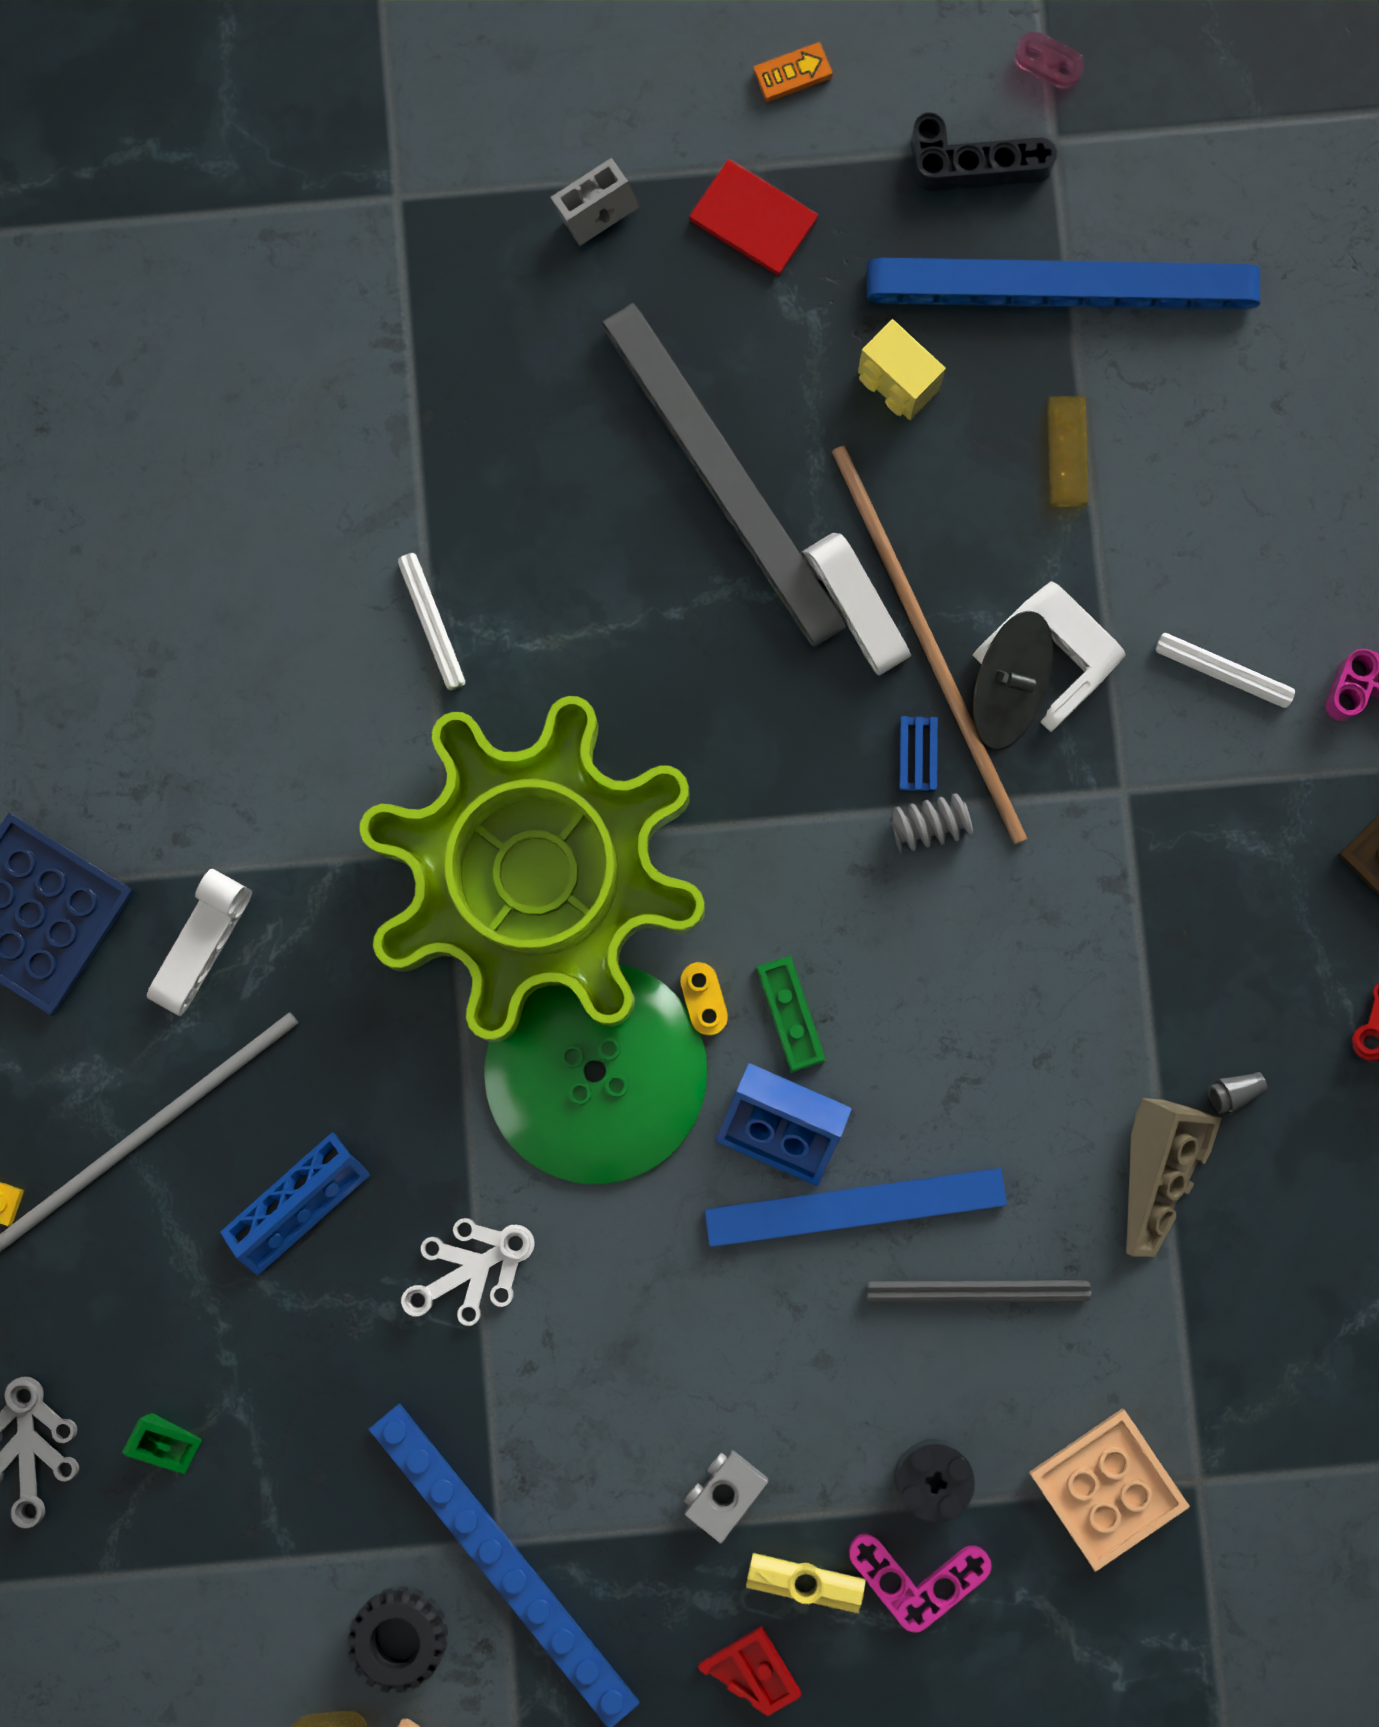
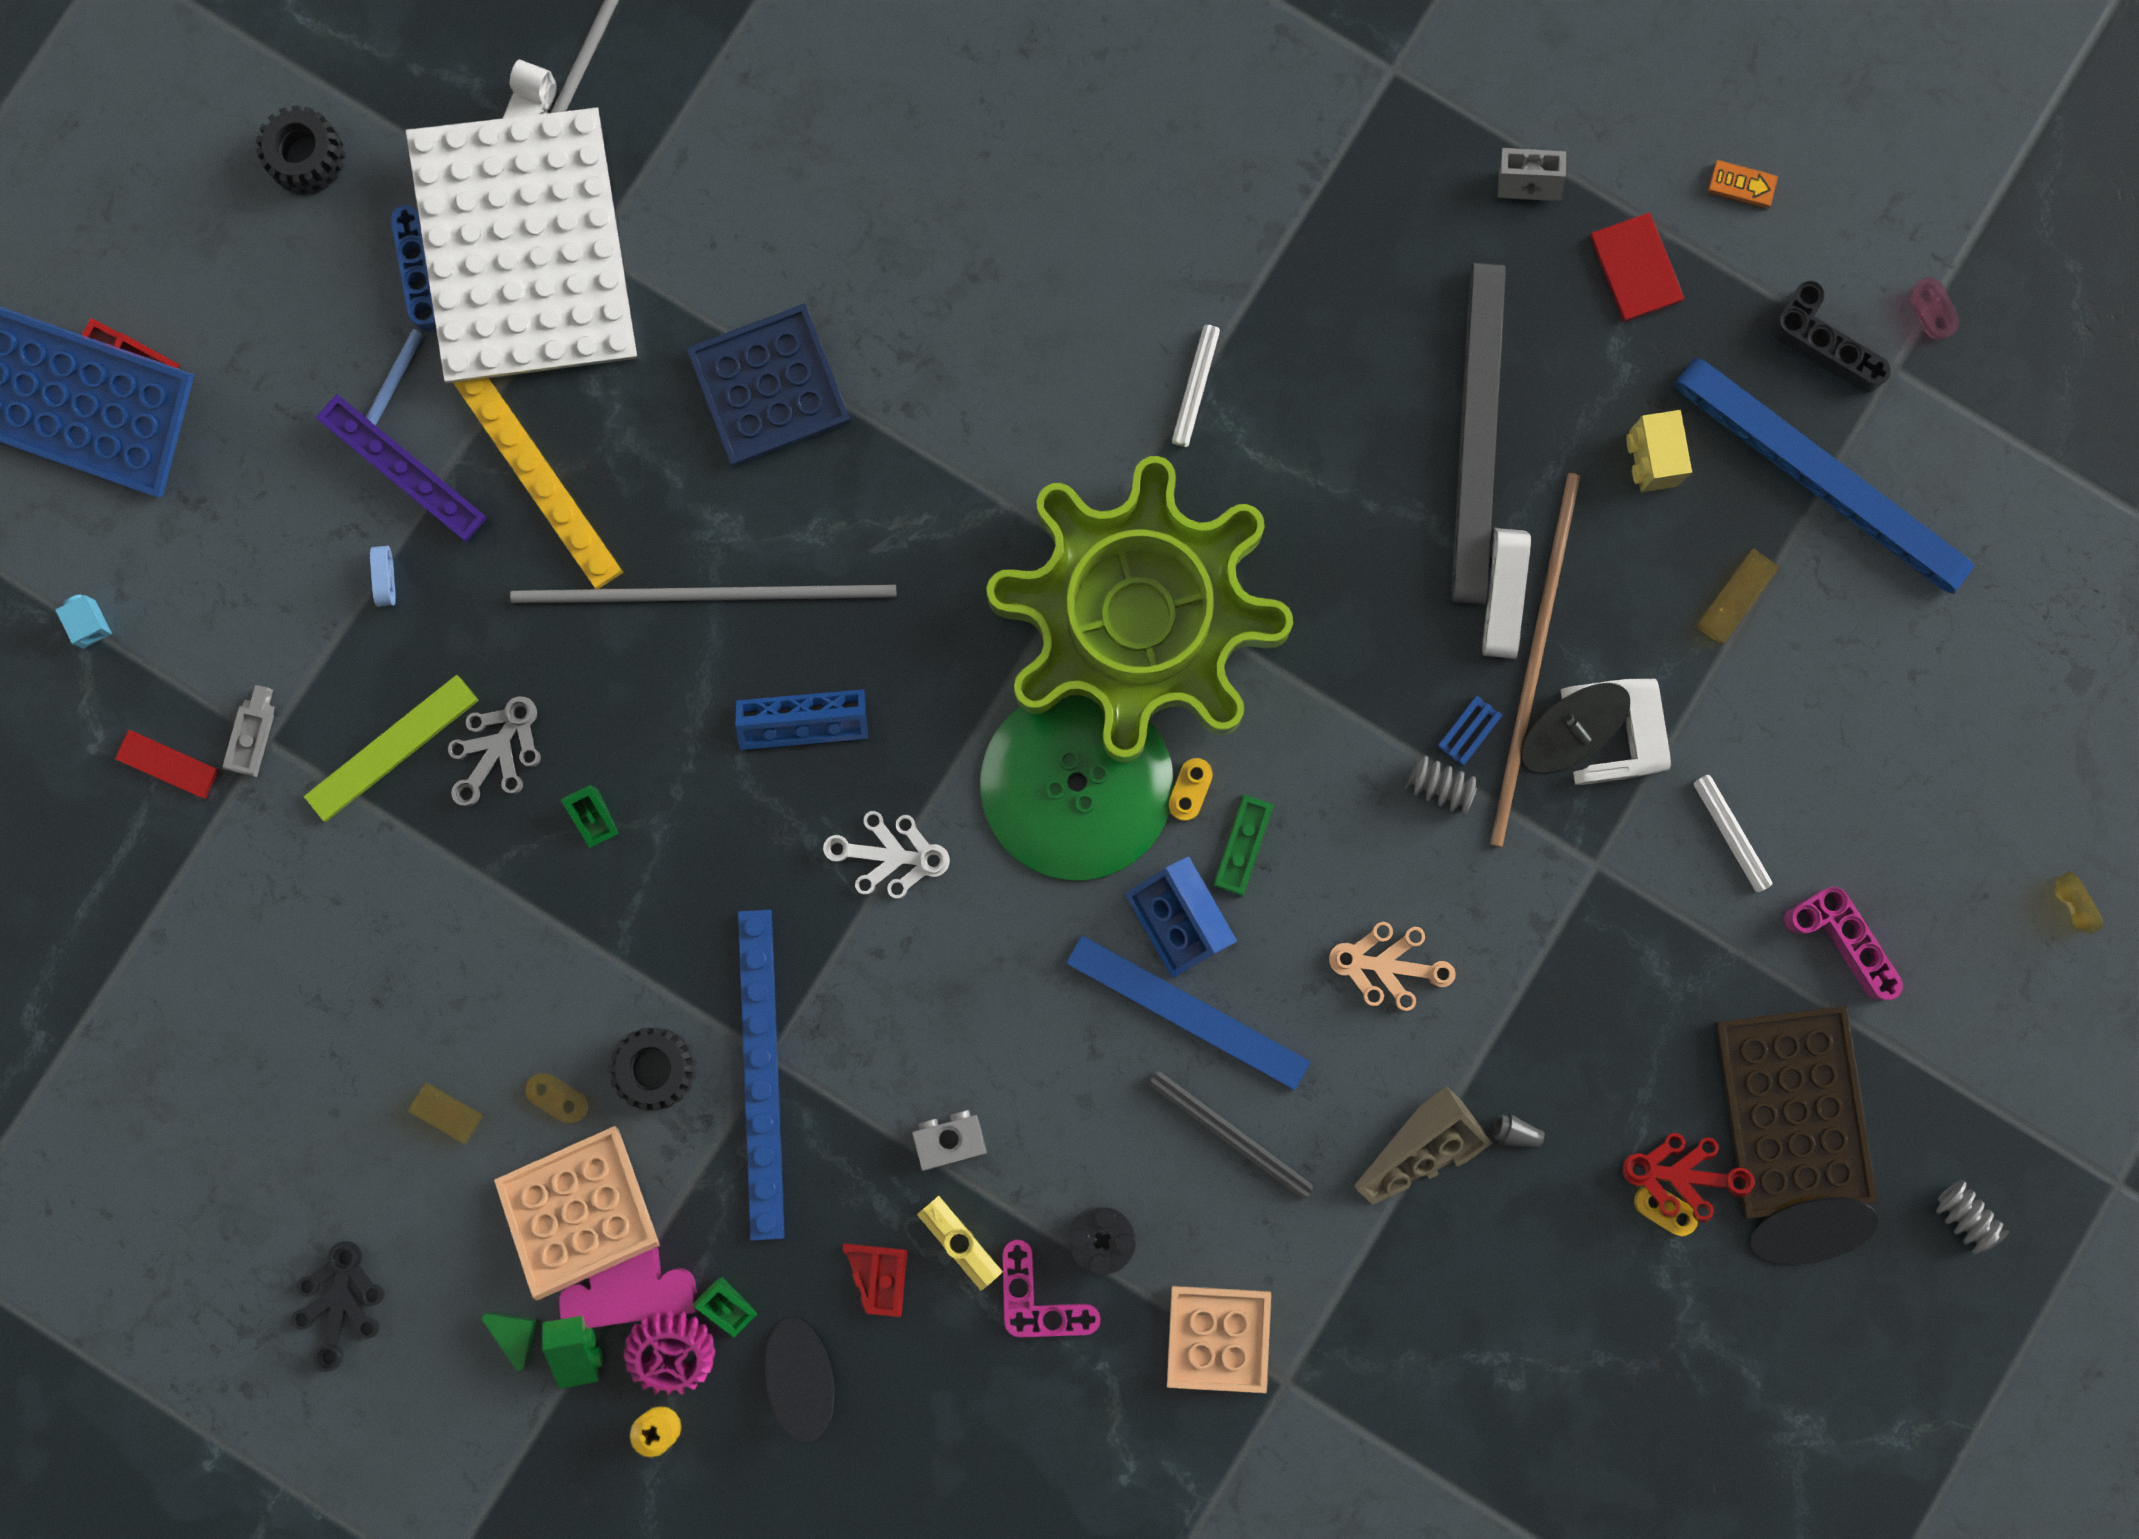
camera: 30 degrees right, 0 degrees up
white beam [147,869,252,1016] -> none
none -> light nougat plant [1329,922,1455,1011]

